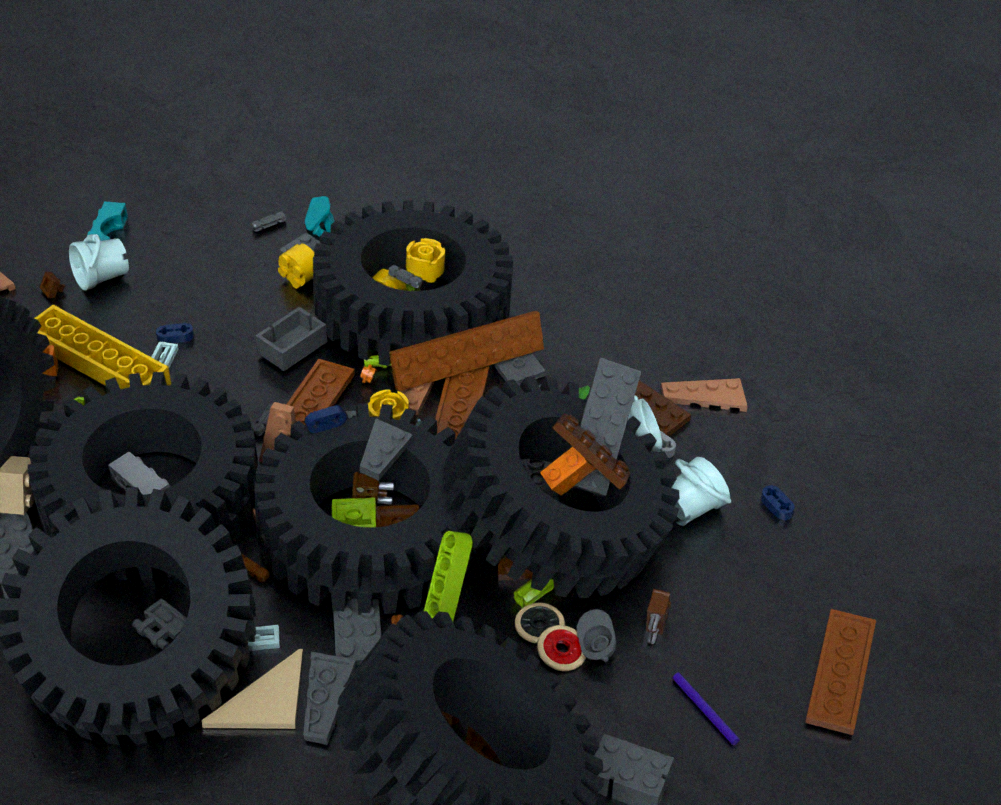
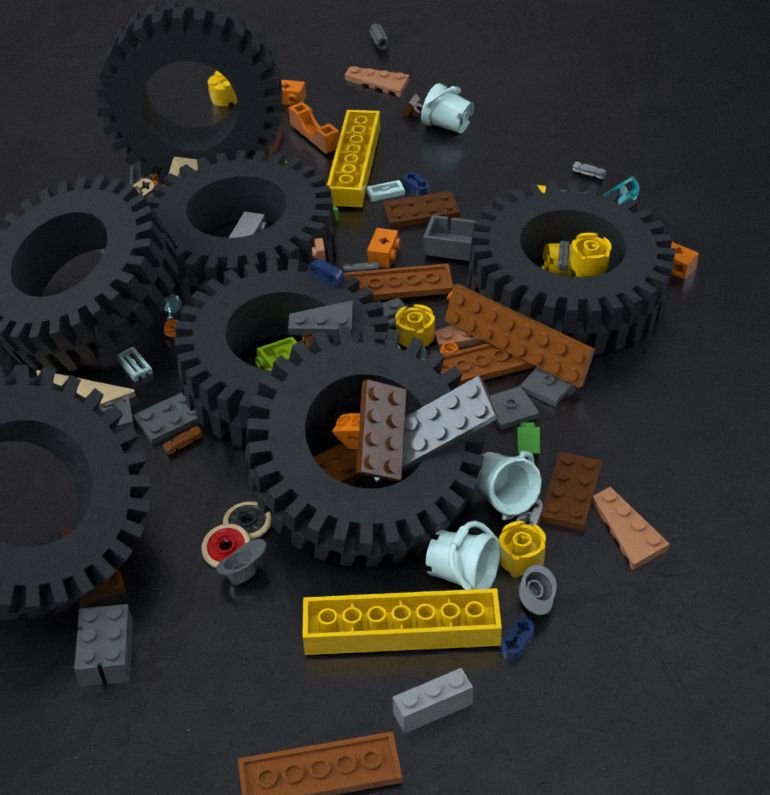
camera: 65 degrees right, 0 degrees up
teal arch [87,201,128,243] -> none
lime beam [424,531,472,621] -> none
reddish brown piece [646,589,671,644] -> none
dark purple bar [672,672,740,746] -> none
none -> yellow brick [303,588,502,655]
none -> orange brick [367,228,401,268]
none -> reddish brown plate [383,191,460,229]
none -> light grey brick [393,668,473,734]
none -> orange plate [440,342,460,354]
none -> yellow brick [499,521,546,577]
none -> dark grey piece [518,565,557,615]

